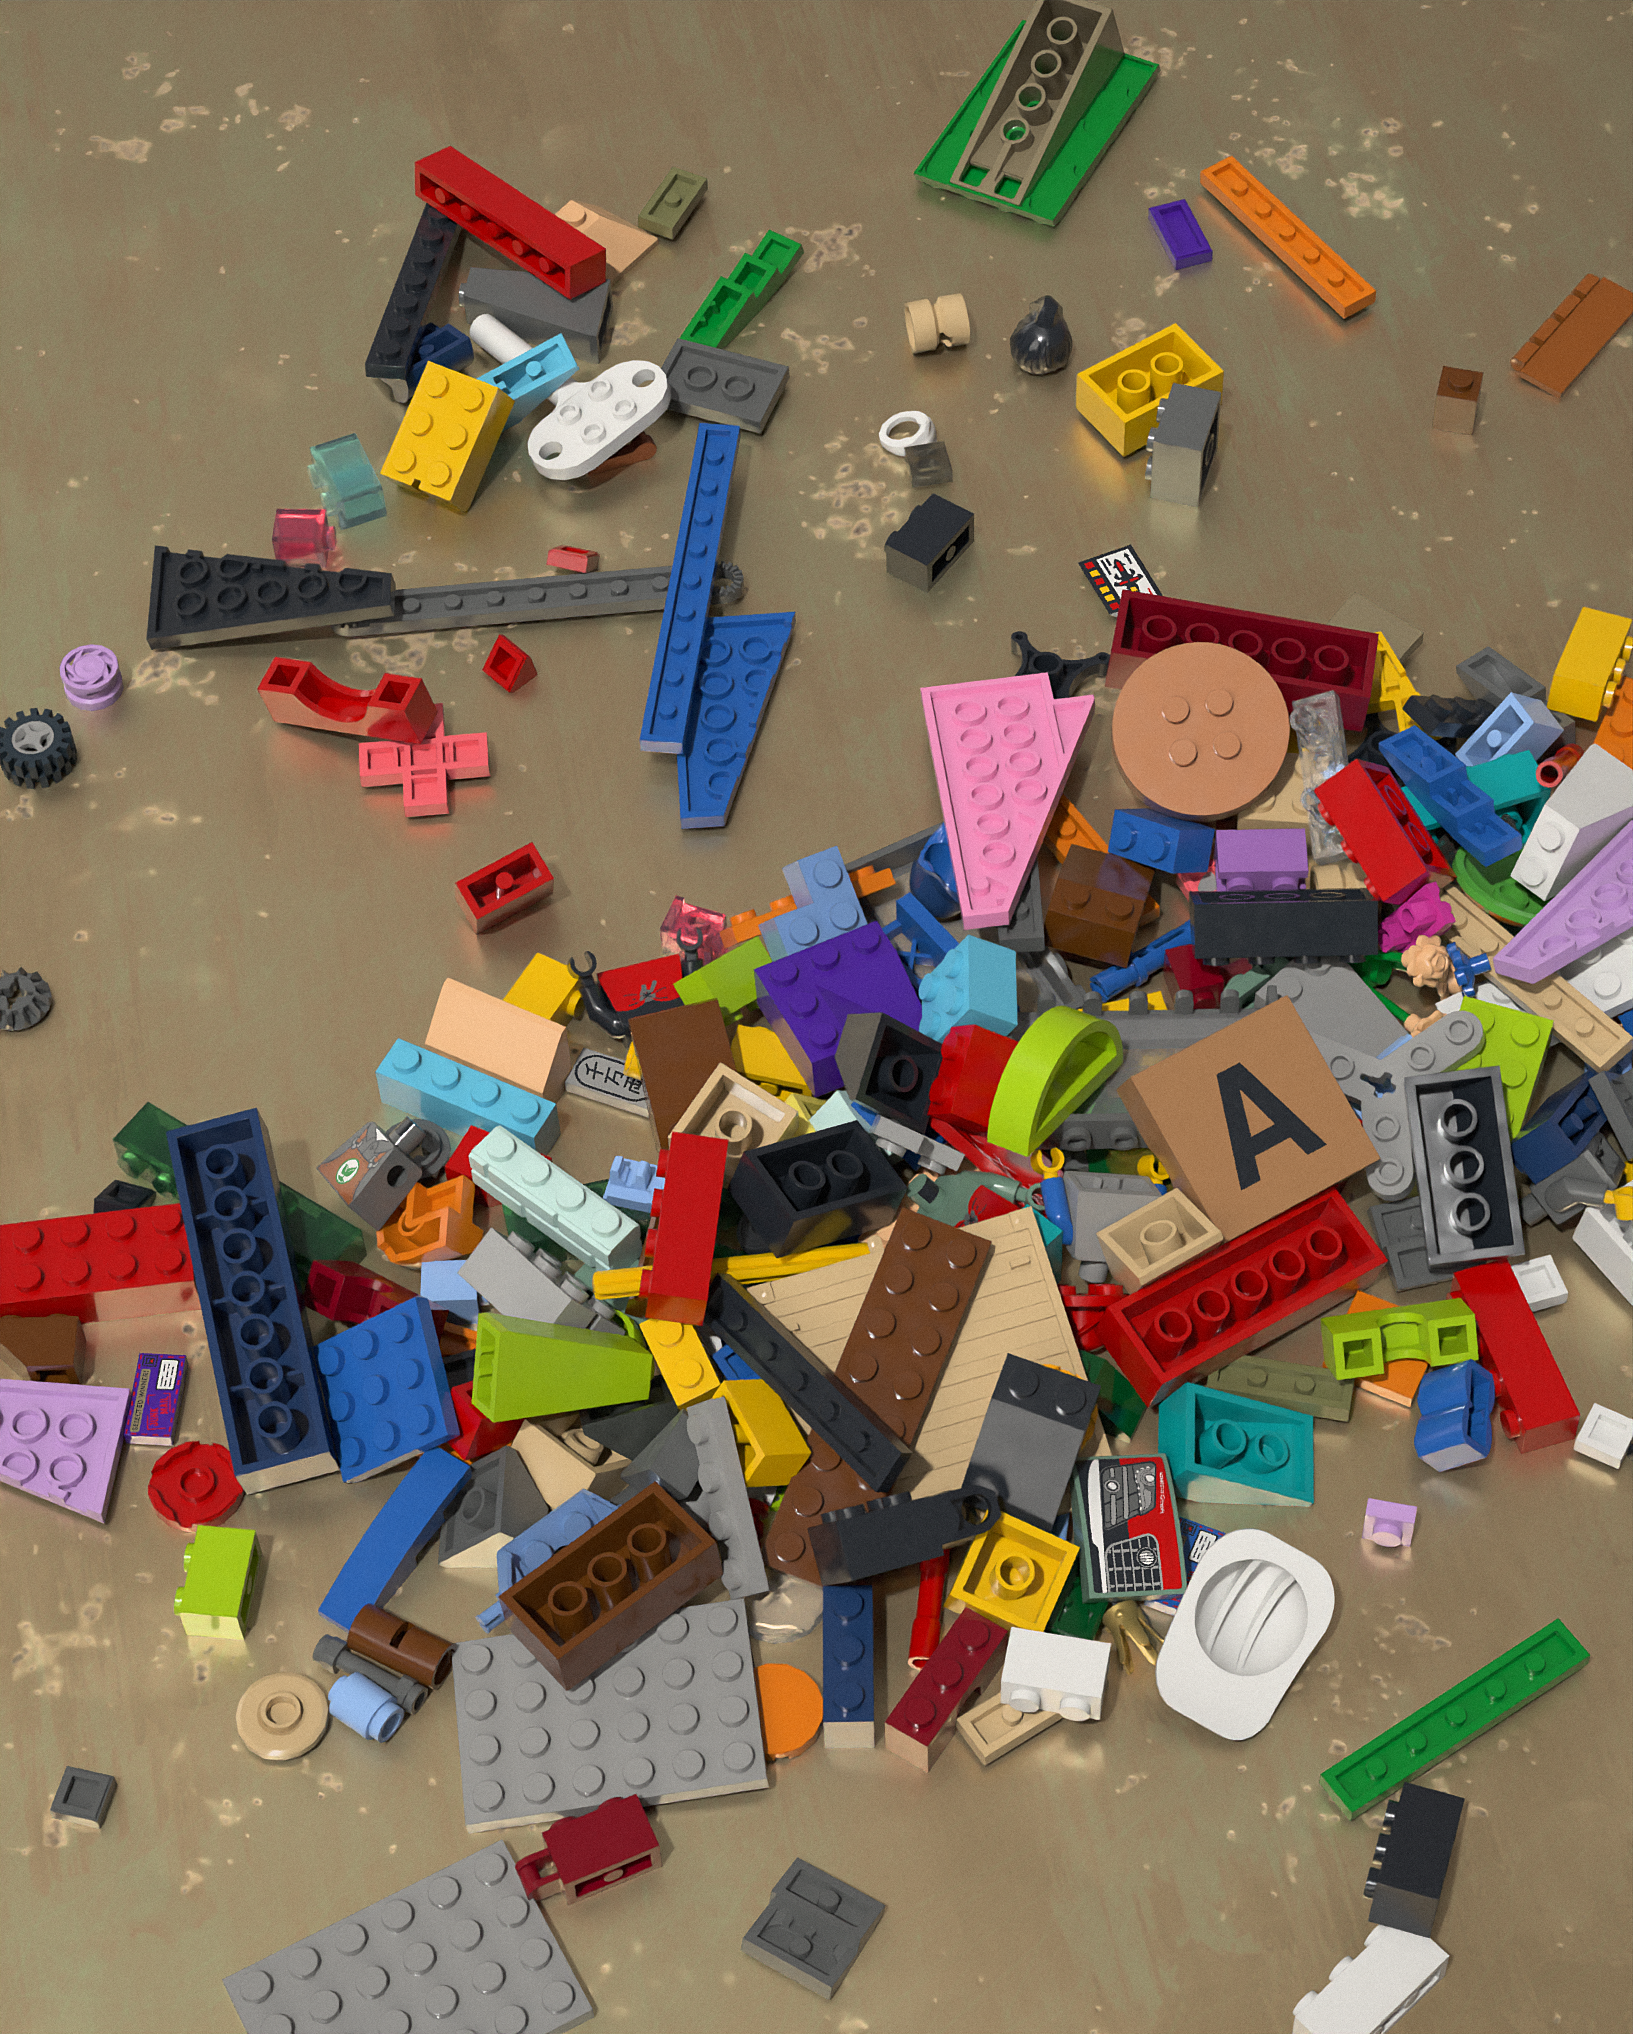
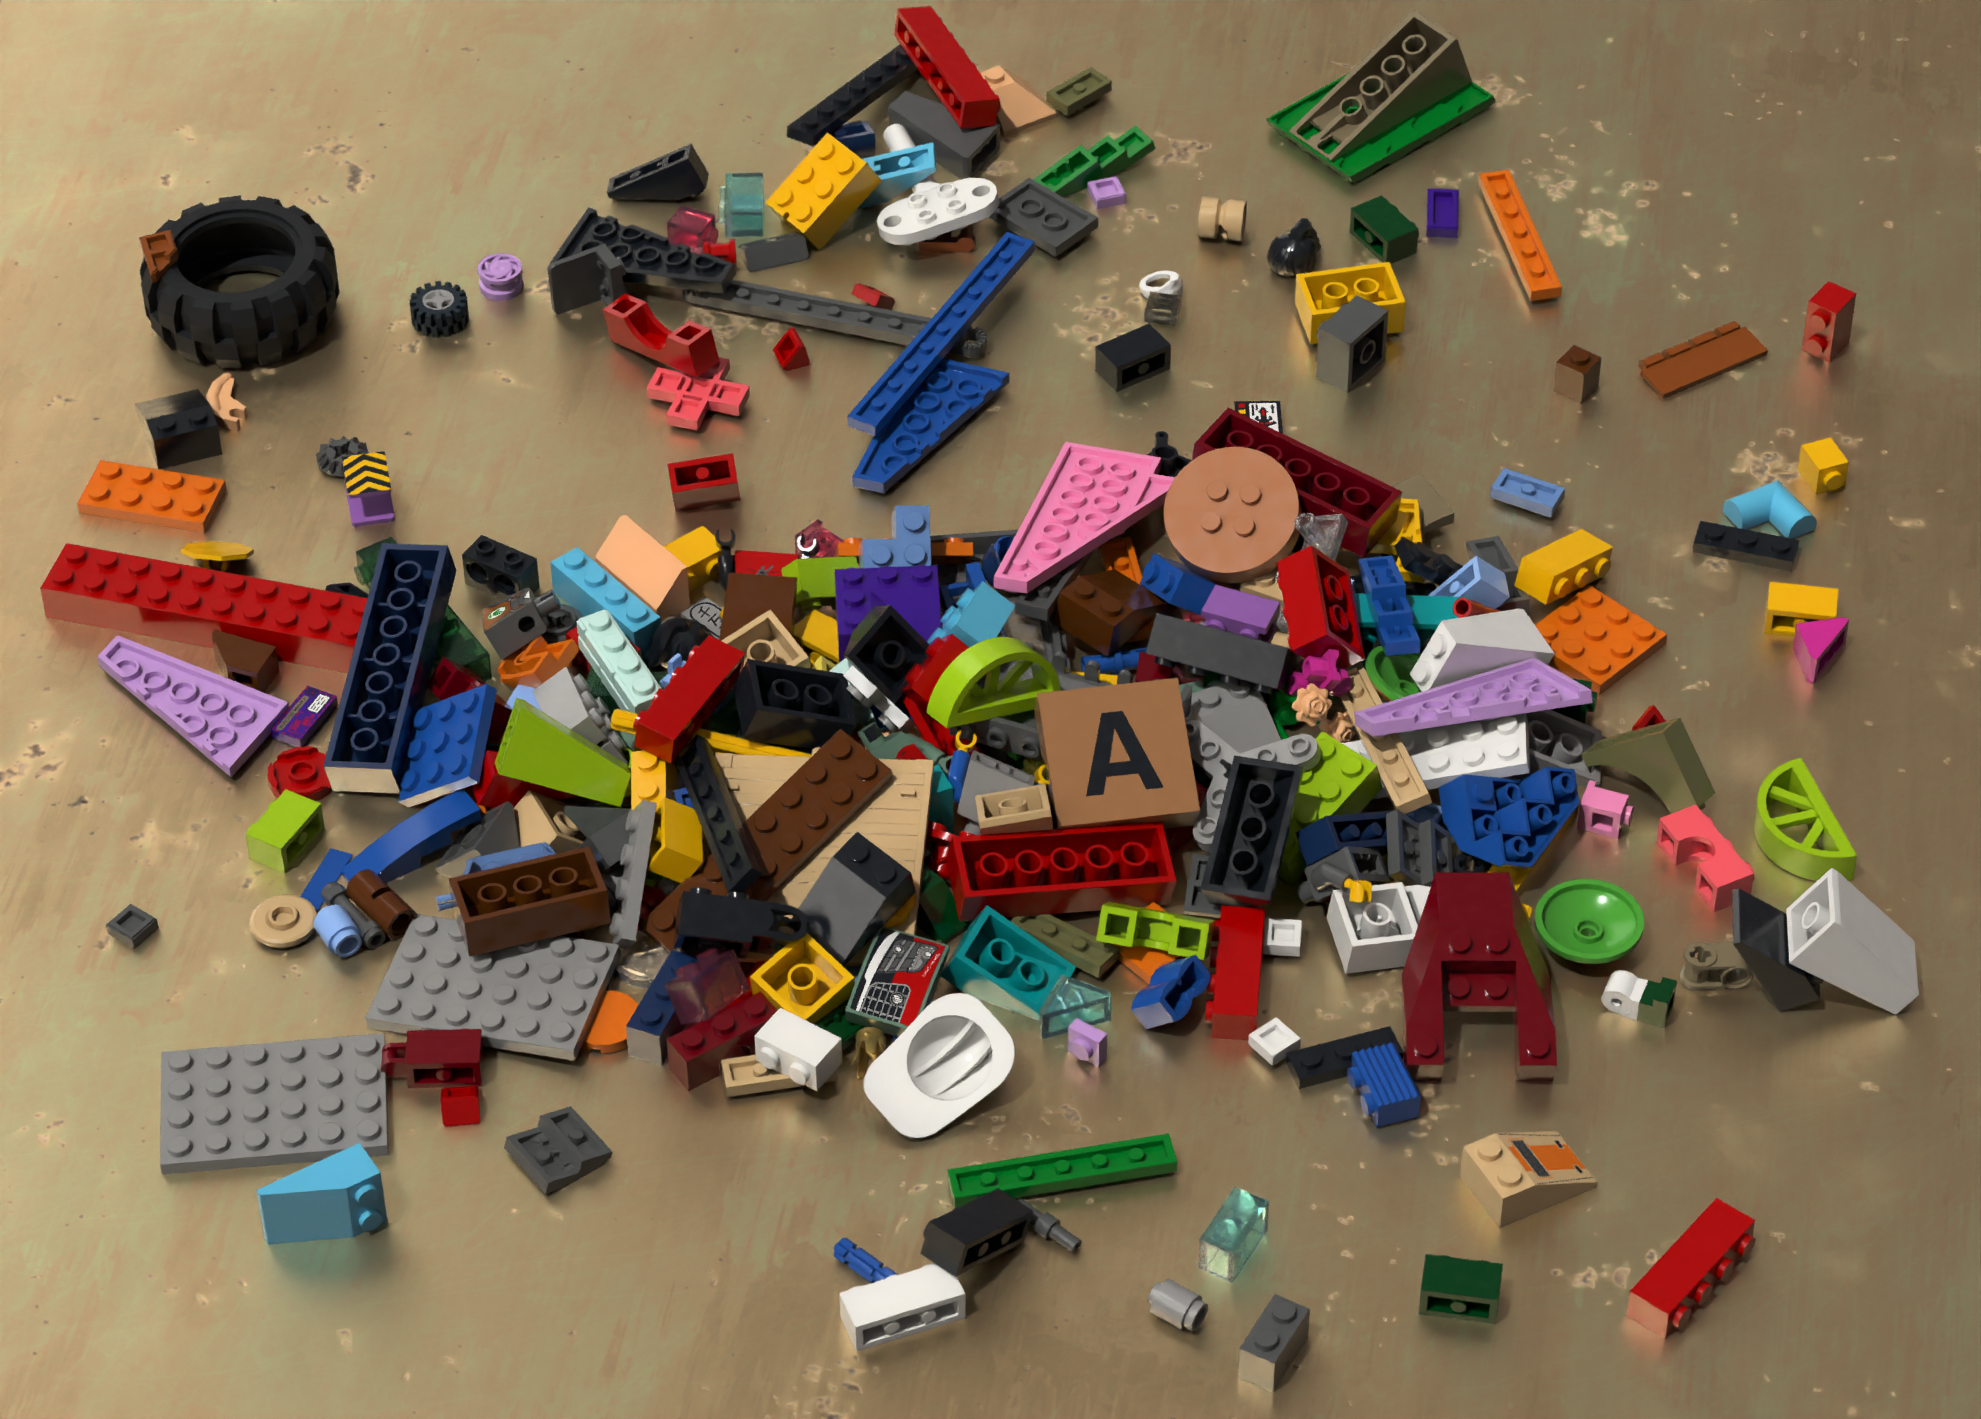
camera: 20 degrees right, 10 degrees down
blue plant [1446,942,1492,997] -> none
none -> blue sticker [300,848,353,911]
none -> piece [342,451,395,527]
none -> red slope [441,1085,480,1127]
none -> black brick [462,535,540,600]
none -> dark grey bracket [548,244,628,315]
none -> black slope [607,144,709,200]
none -> black hair [642,615,711,669]
none -> clear pink brick [664,948,750,1025]
none -> red bush [703,239,737,267]
none -> dark grey slope [738,232,809,272]
none -> blue axle [833,1238,898,1283]
none -> dark grey bar [1019,1199,1082,1253]
none -> clear light blue slope [1040,975,1111,1040]
none -> lavender tile [1087,176,1127,209]
none -> dark green brick [1350,195,1419,264]
none -> medium blue plate [1490,468,1565,518]

